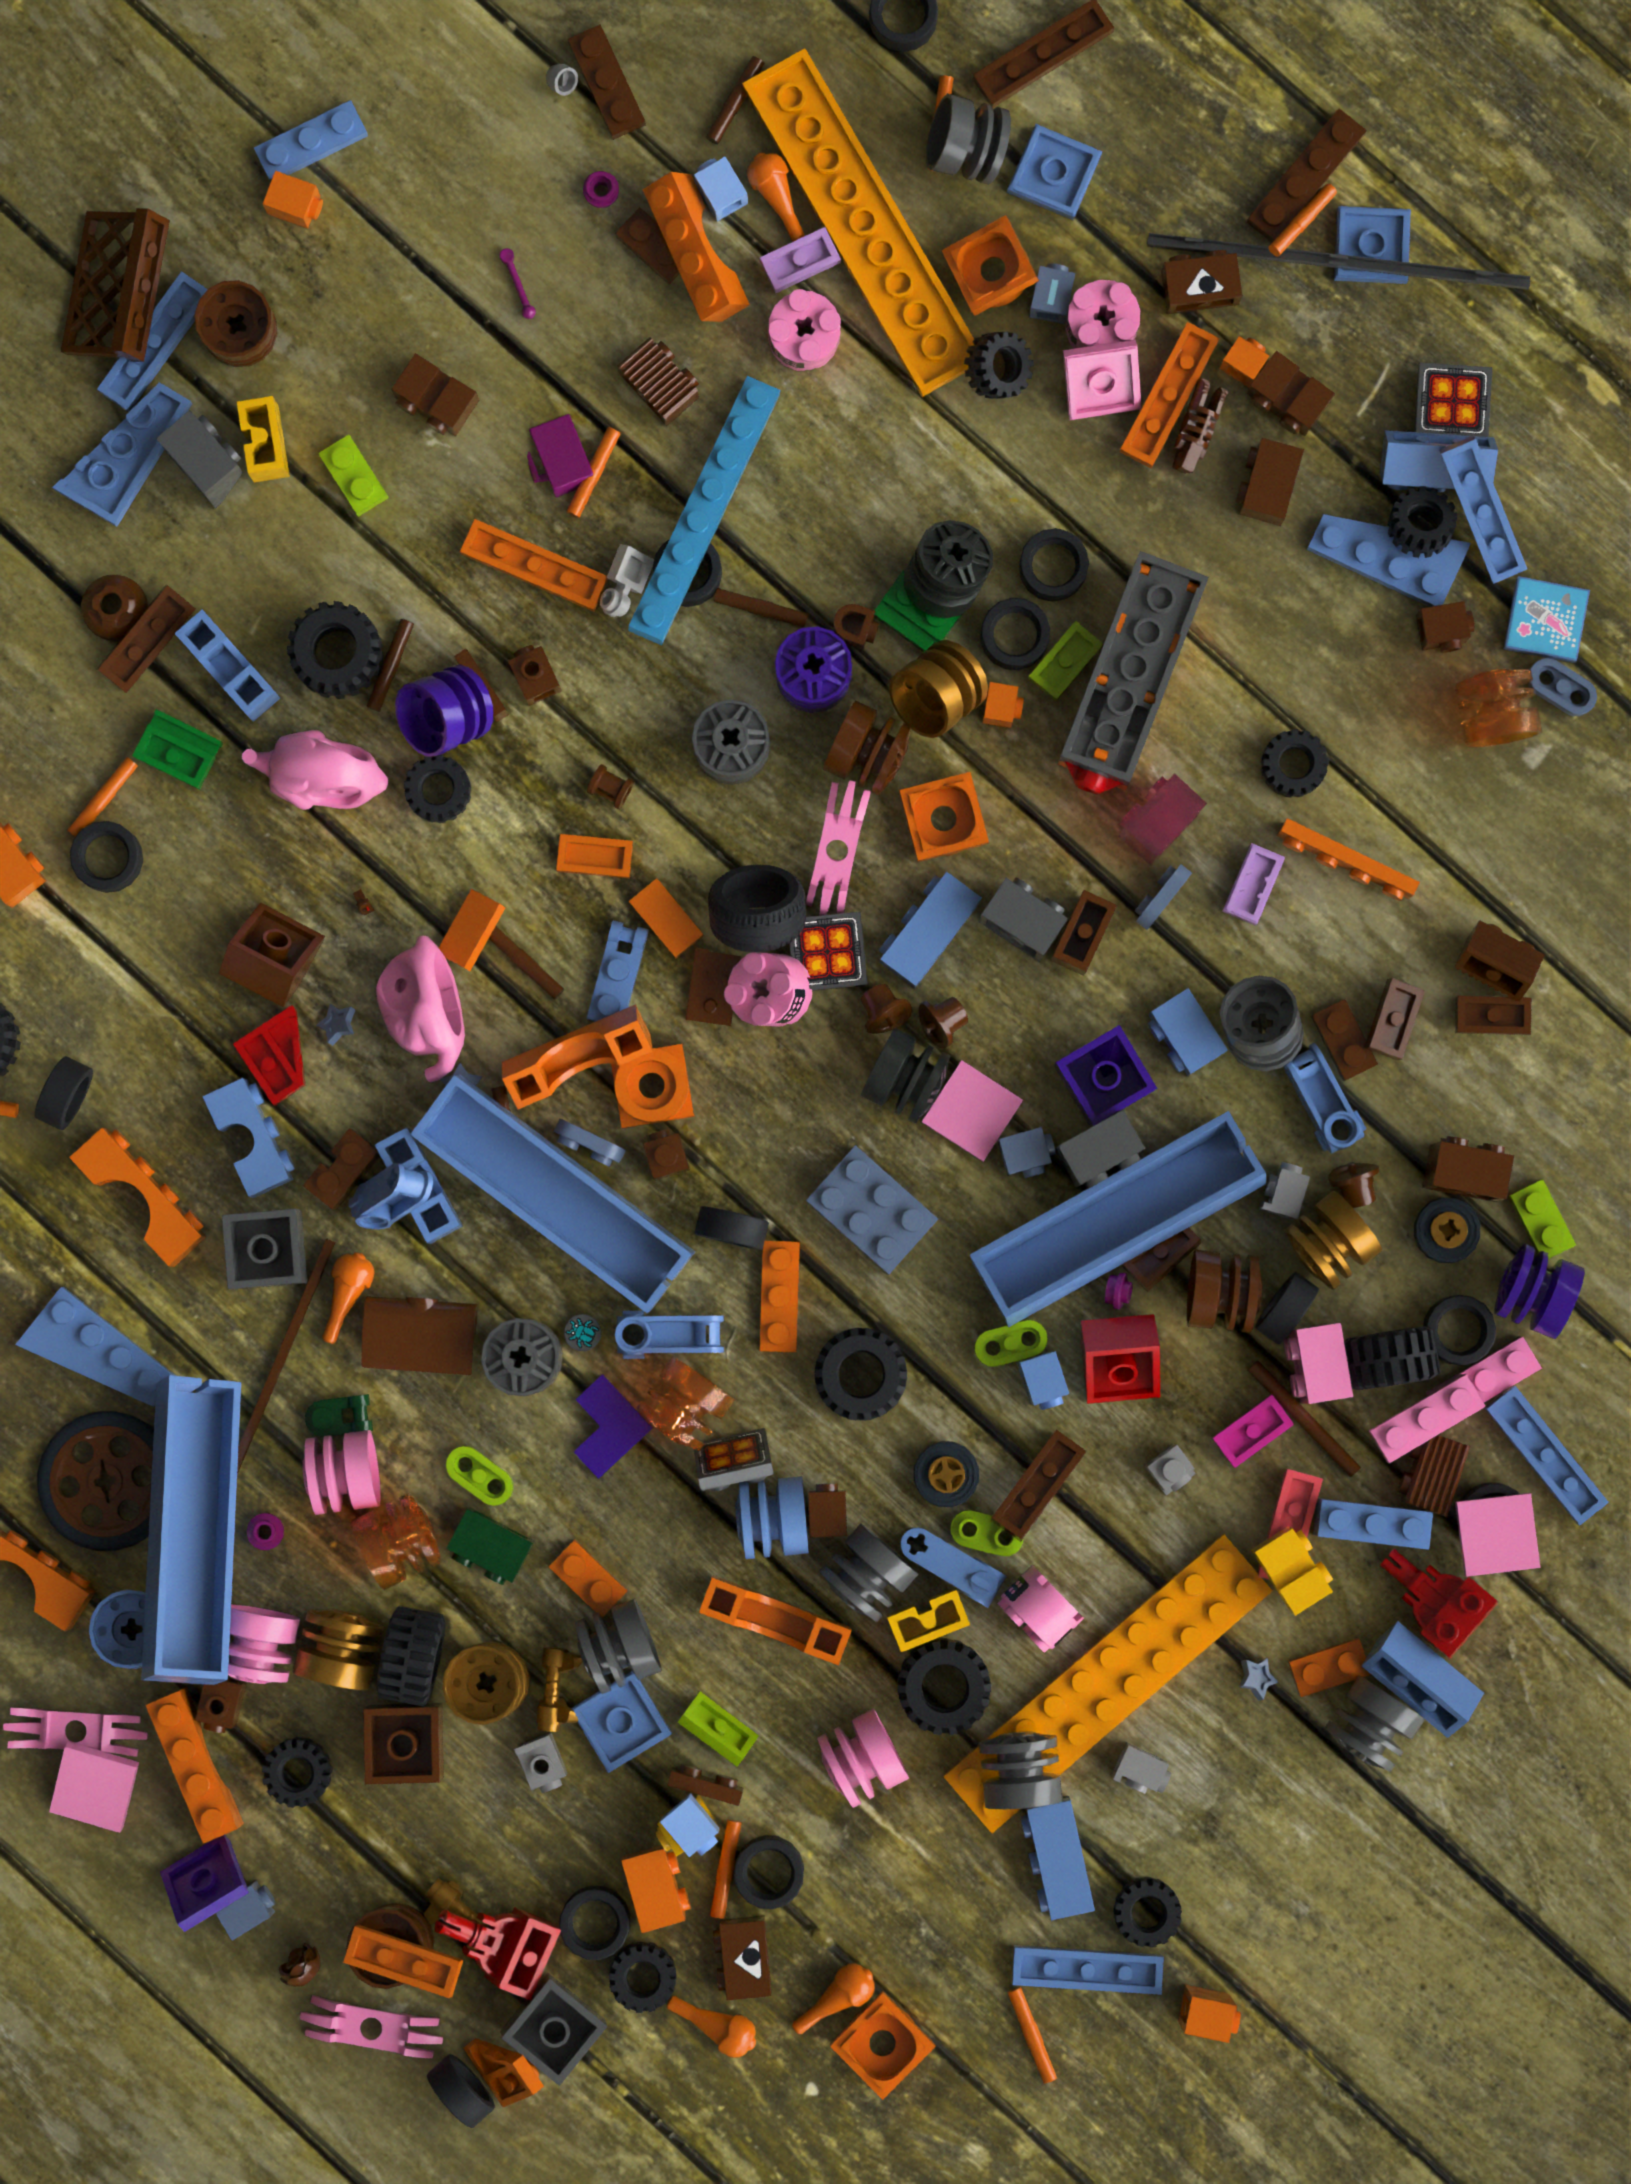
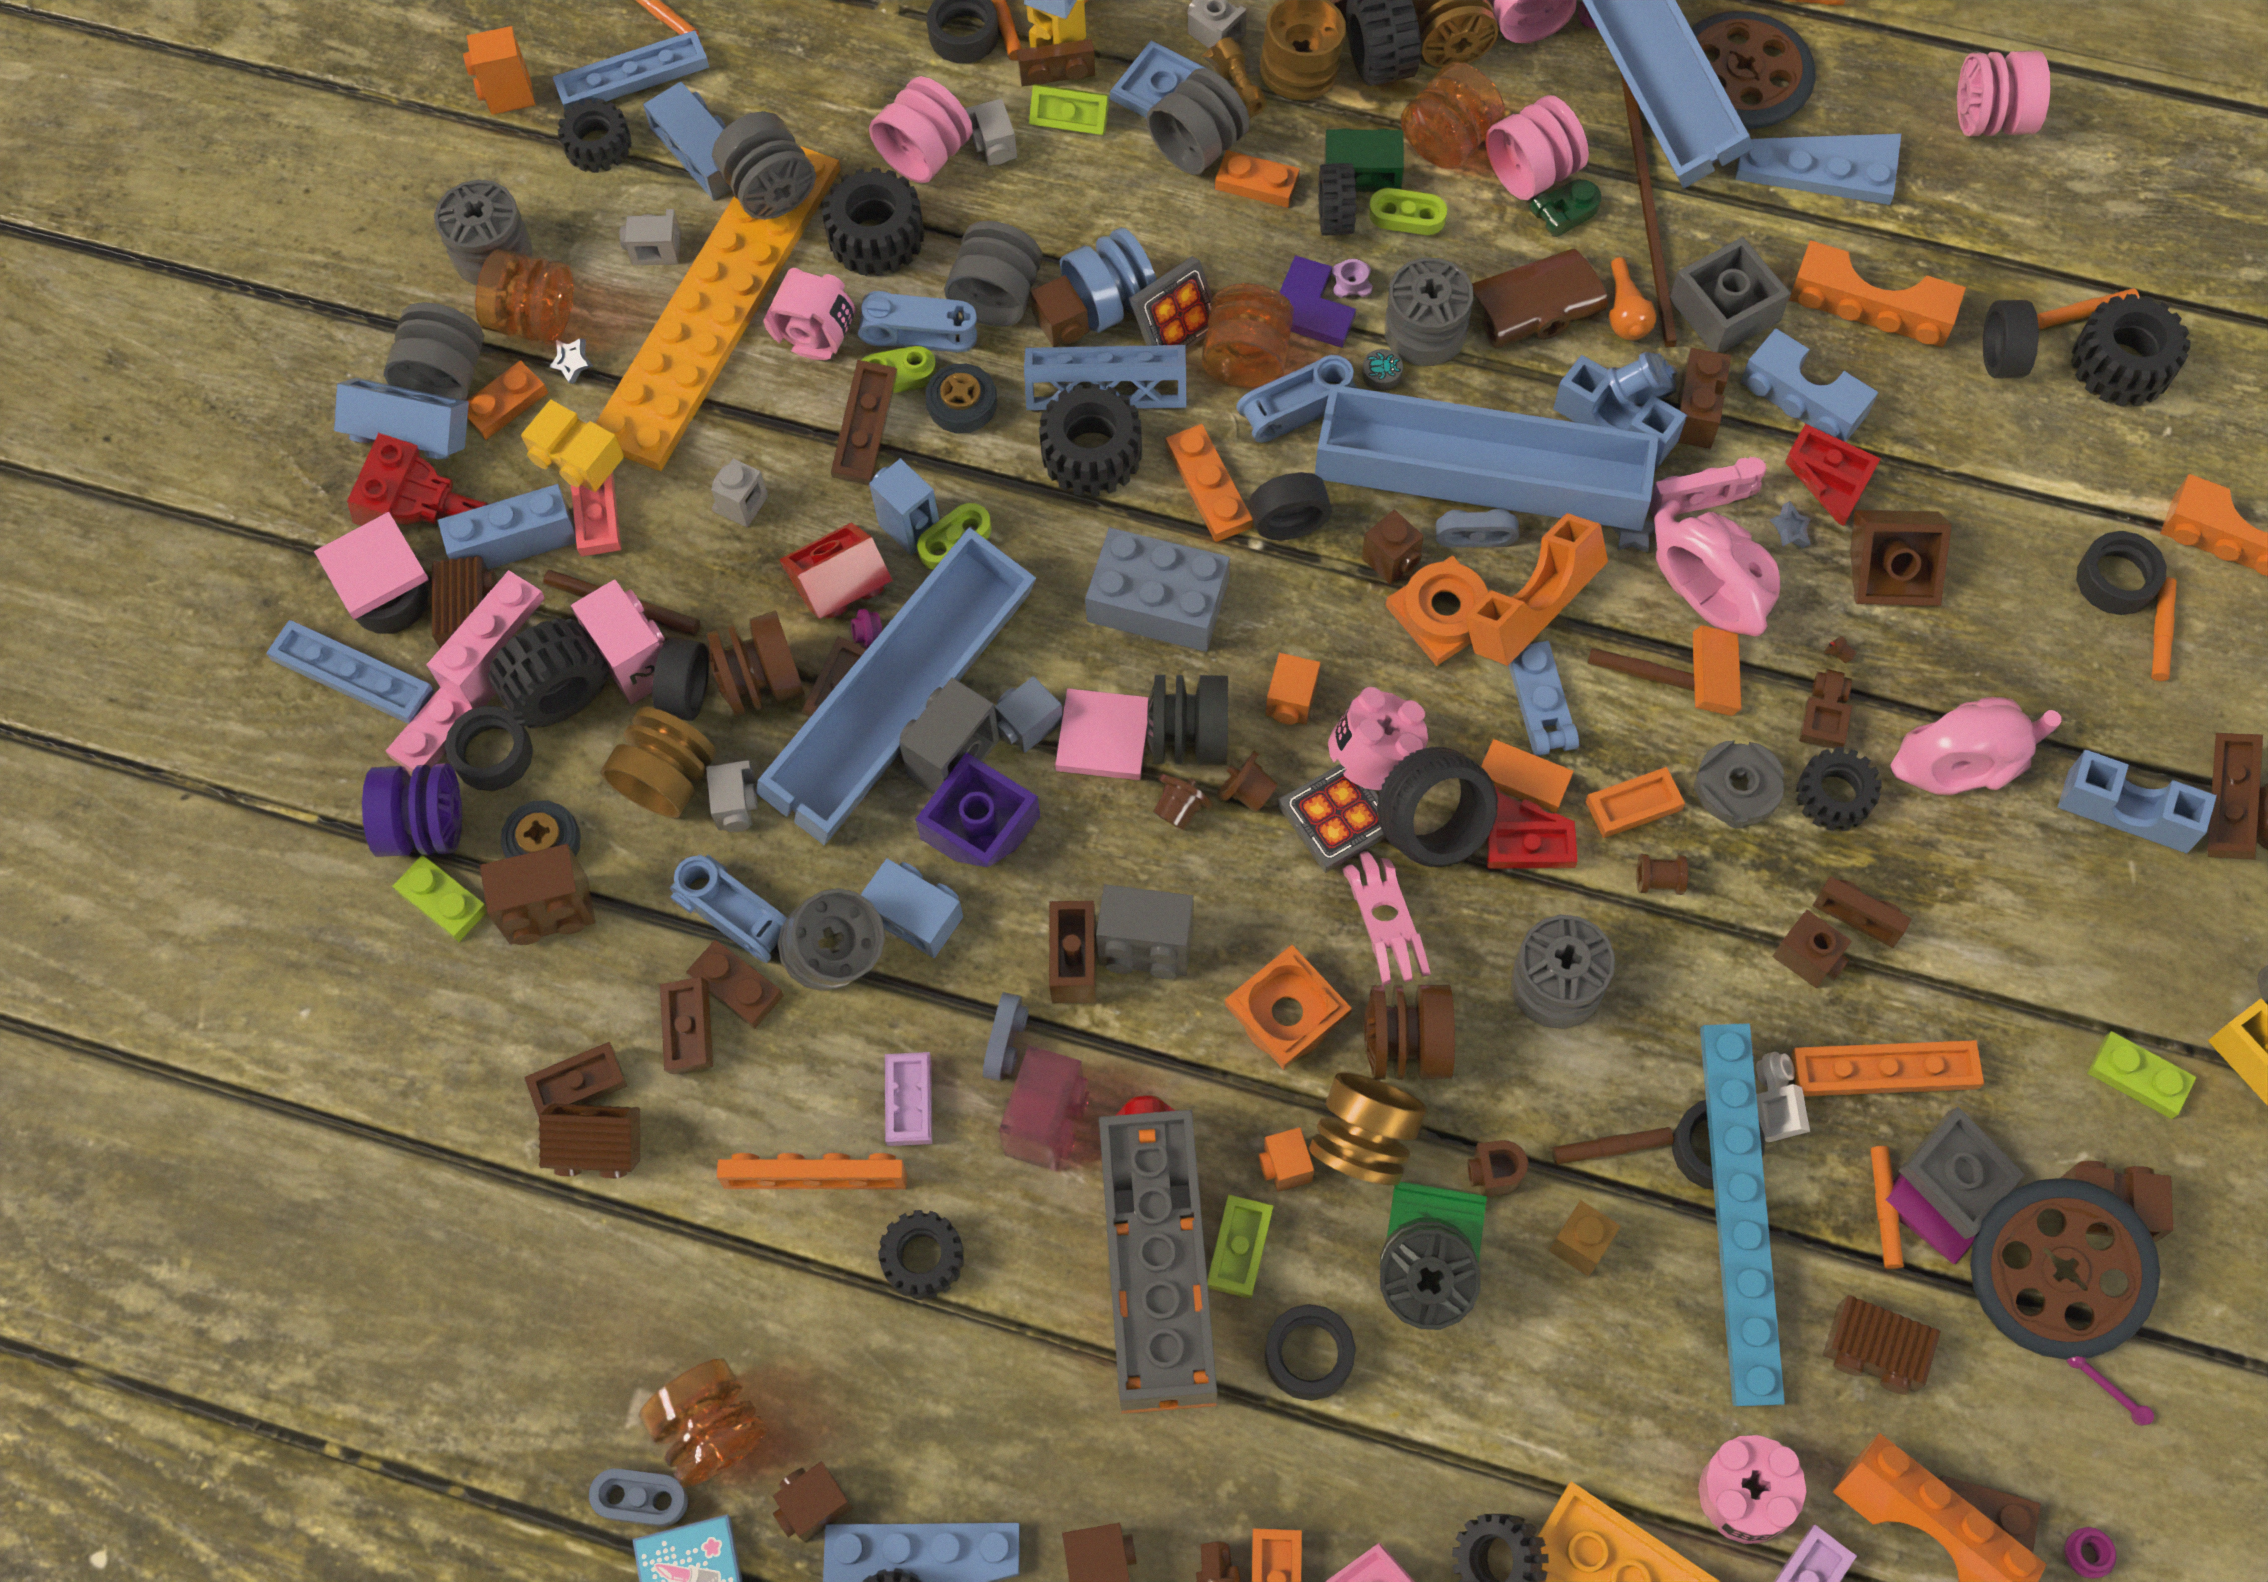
camera: 155 degrees right, 20 degrees down
green plate [132,709,223,790] -> none
magenta plate [247,1513,284,1550] -> none
black tyre [287,601,384,699] -> none
reddish brown piece [366,619,414,712] -> none
dark purple wheel [395,664,493,757] -> none
reddish brown piece [685,947,741,1026] -> none
orange arch [699,1575,852,1666] -> none
dark purple wheel [775,626,852,713] -> none
medium blue brick [879,872,982,989] -> none
yellow brick [887,1587,970,1652] -> none
black tyre [980,598,1050,670] -> none
dark pink plate [1212,1394,1294,1468] -> none
reddish brown piece [1328,1162,1380,1208] -> none
none -> dark grey wheel [434,179,533,287]
none -> clear orange wheel [475,249,574,345]
none -> light grey brick [965,99,1017,166]
none -> medium blue fence [1024,345,1186,410]
none -> orange brick [1266,652,1321,725]
none -> black tyre [1318,163,1356,236]
none -> lavender plate [1332,259,1373,298]
none -> red wing [1486,786,1578,868]
none -> pearl gold brick [1549,1200,1621,1277]
none -> bright pink hinge [1649,456,1767,518]
none -> dark grey plate [1694,740,1784,829]
none -> reddish brown plate [1799,669,1852,749]
none -> dark grey plate [1898,1106,2025,1239]
none -> wedge [1970,1178,2161,1360]

